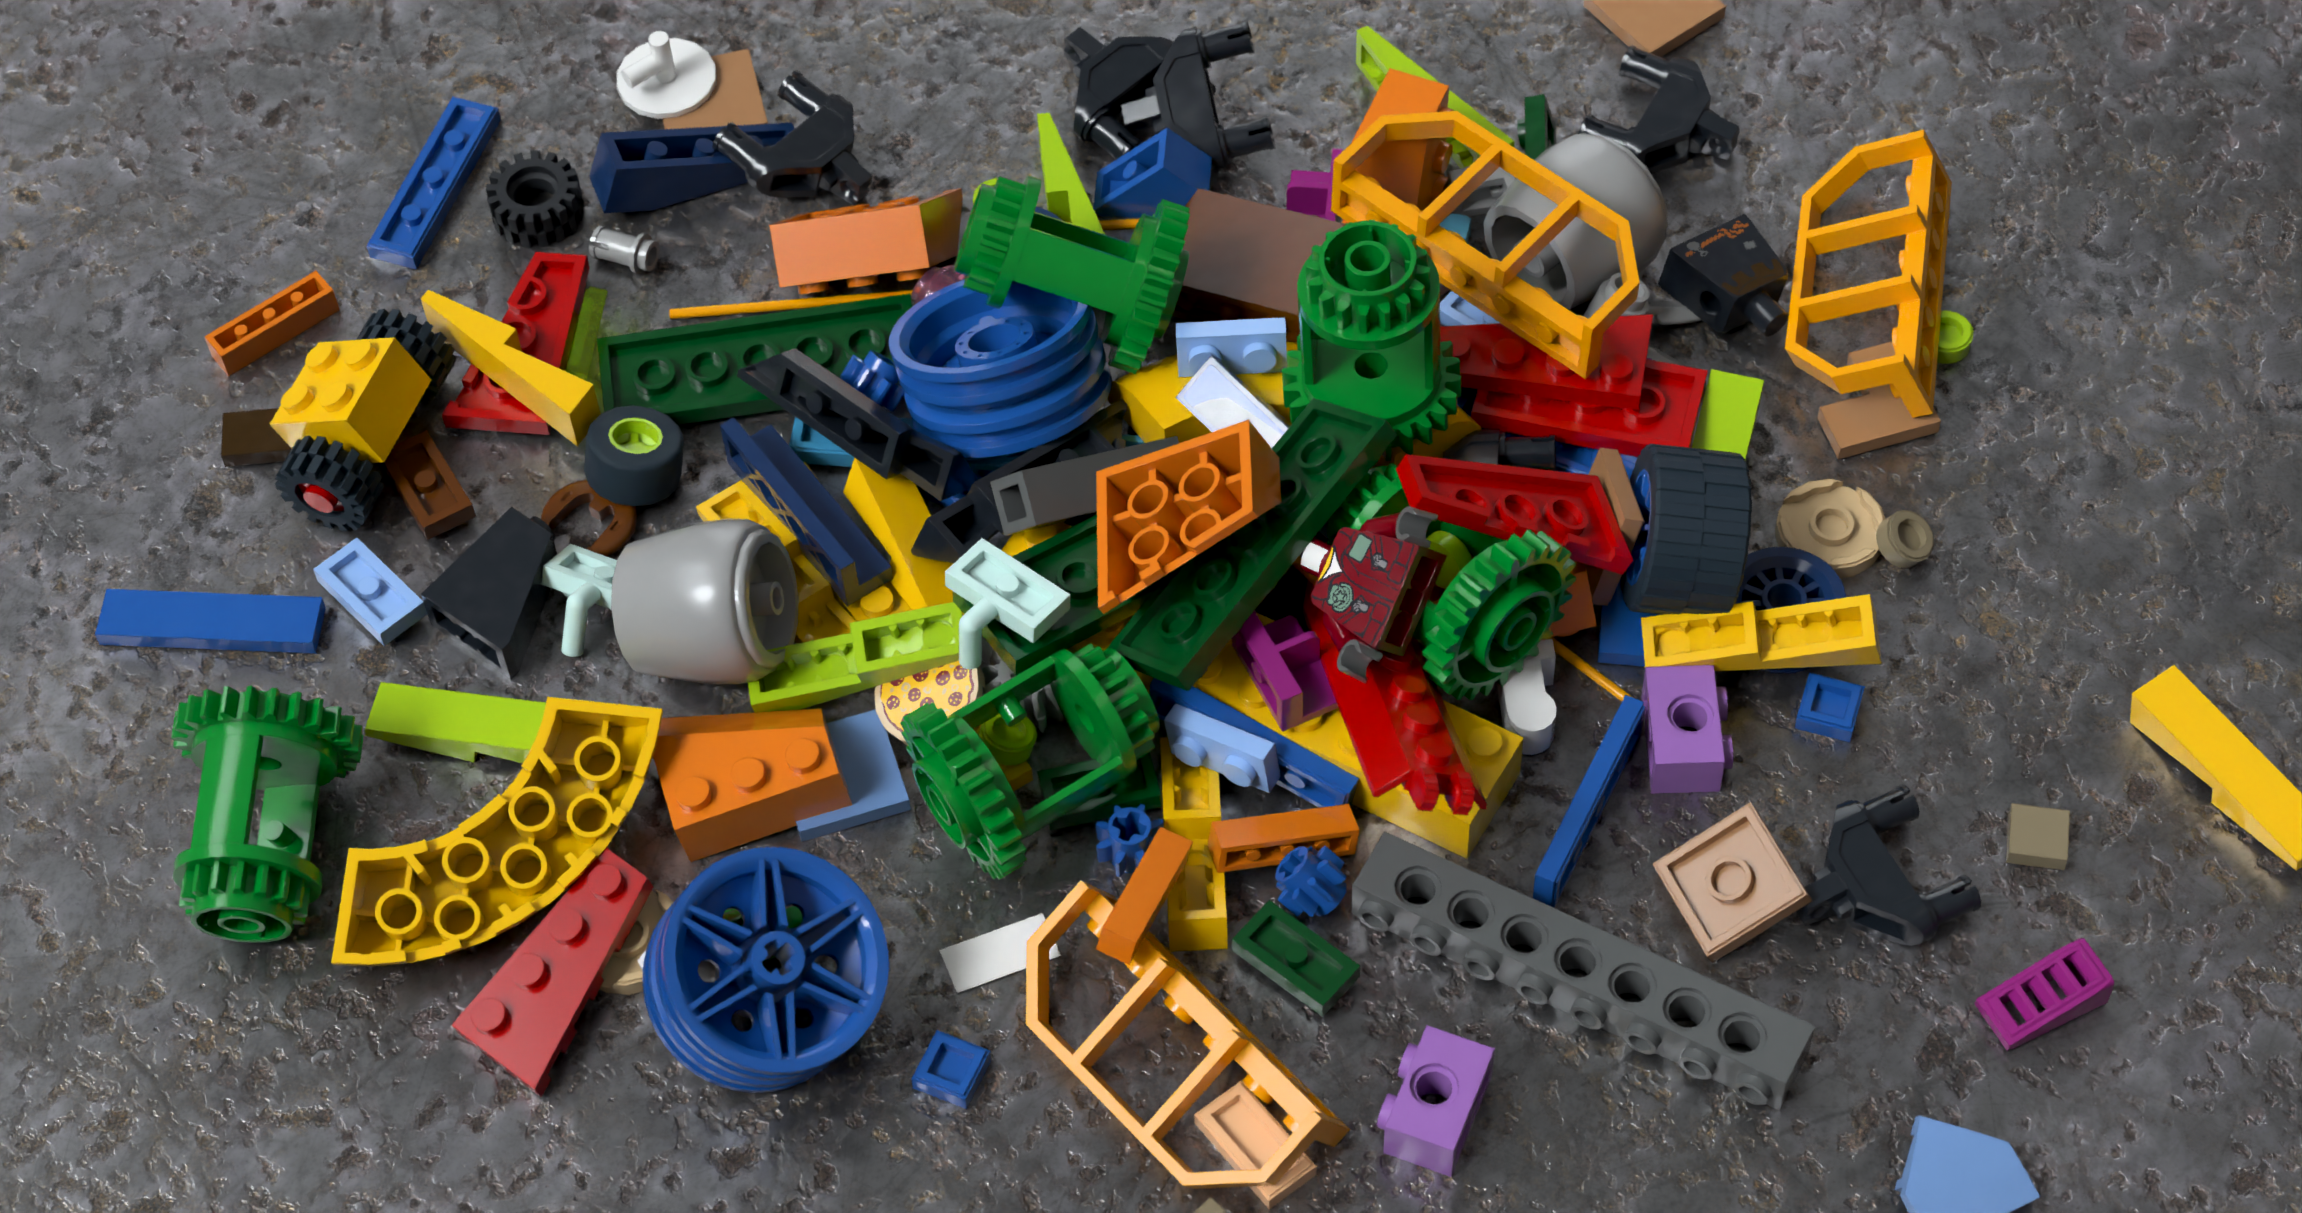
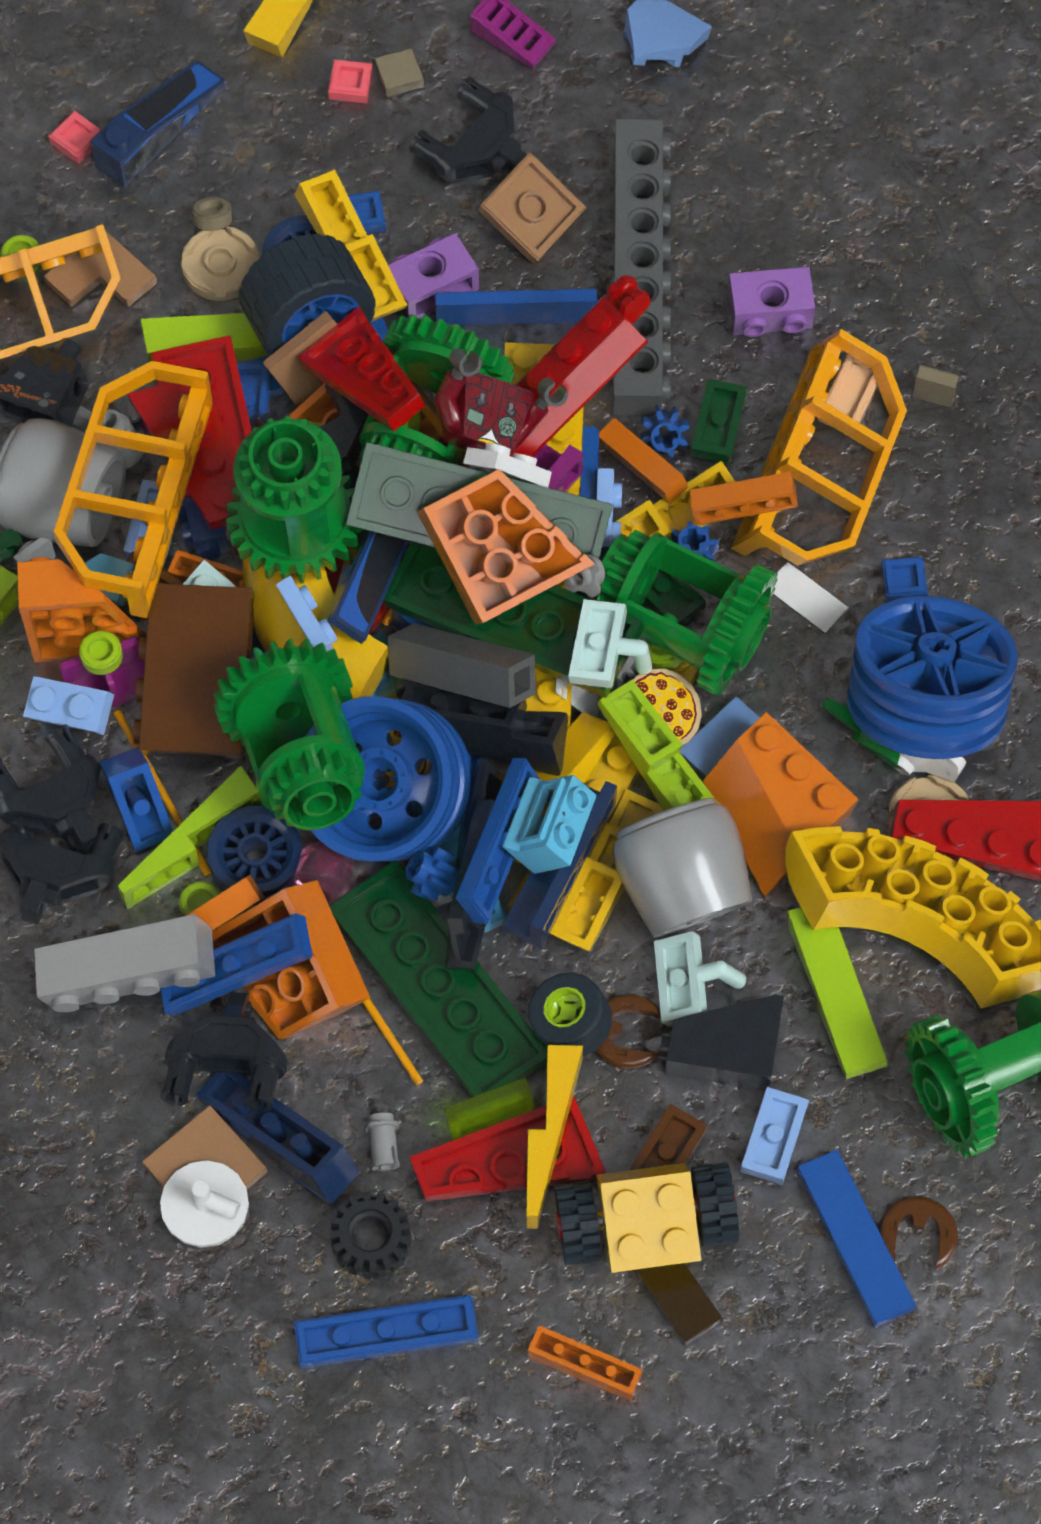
camera: 120 degrees left, 10 degrees up
none -> light blue plate [23,676,114,735]
none -> light grey brick [34,914,215,1012]
none -> coral tile [48,111,101,164]
none -> lime tile [79,631,123,675]
none -> slope [91,60,227,188]
none -> blue tile [160,913,313,1016]
none -> orange piece [186,875,264,931]
none -> coral tile [328,59,373,104]
none -> blue tile [456,758,541,924]
none -> white plate [463,443,552,487]
none -> medium azure window [502,775,597,874]
none -> light grey plate [564,554,605,597]
none -> reddish brown head [878,1196,958,1271]

